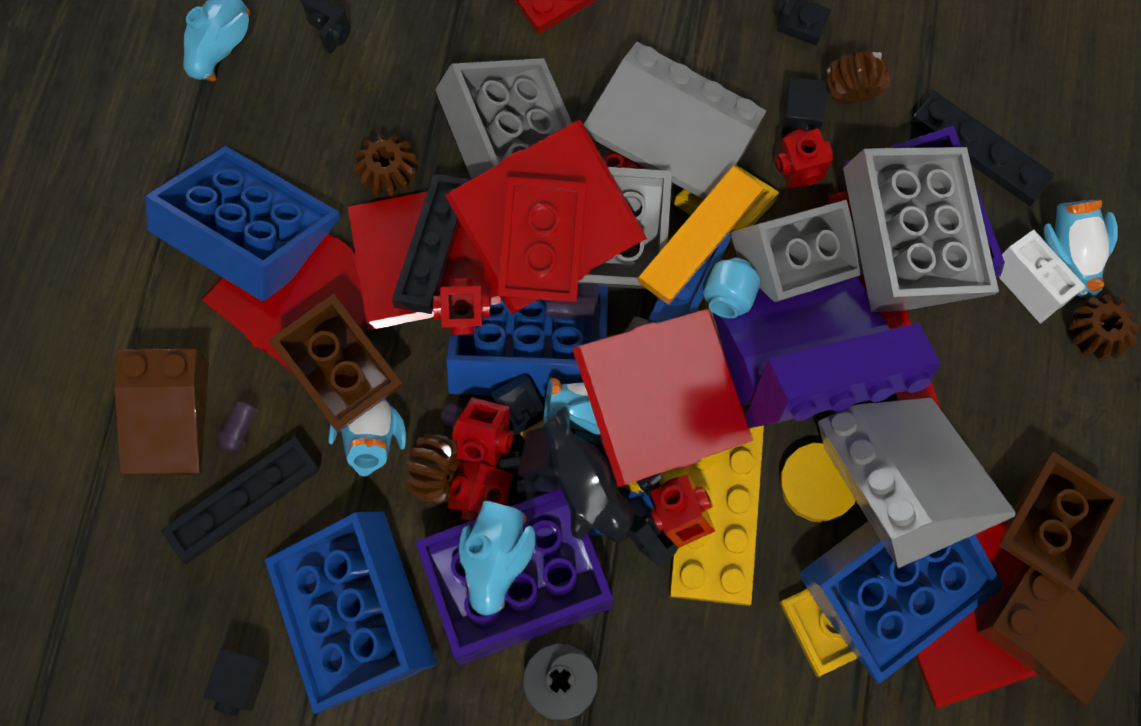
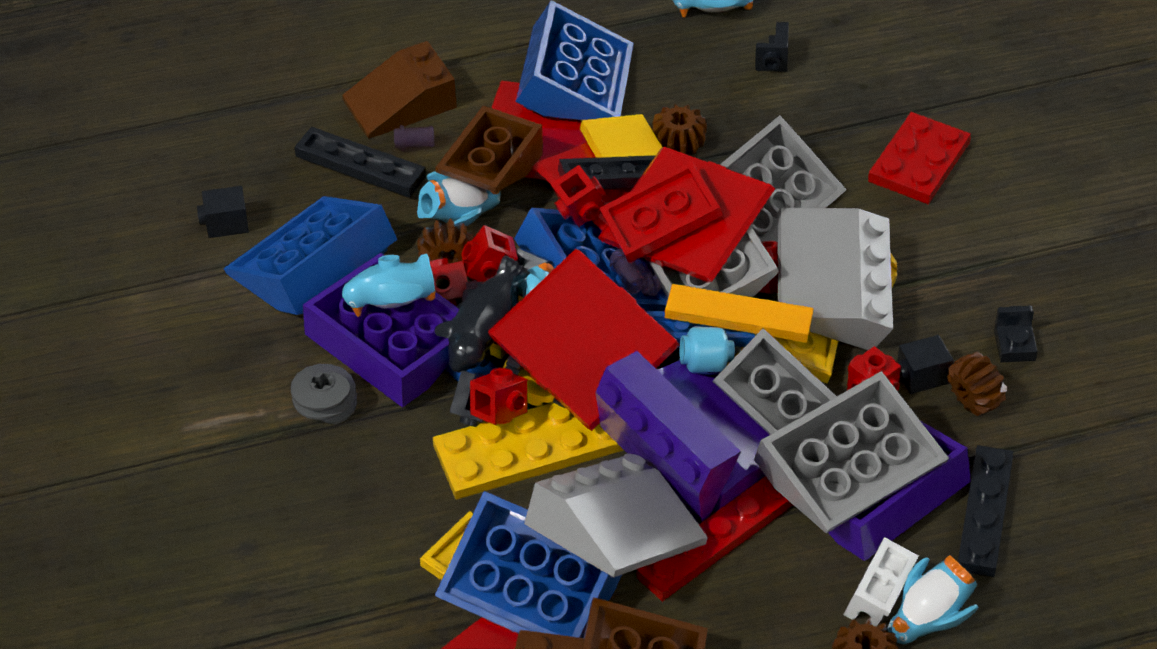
camera: 65 degrees right, 25 degrees down
none -> yellow tile [580,114,662,158]

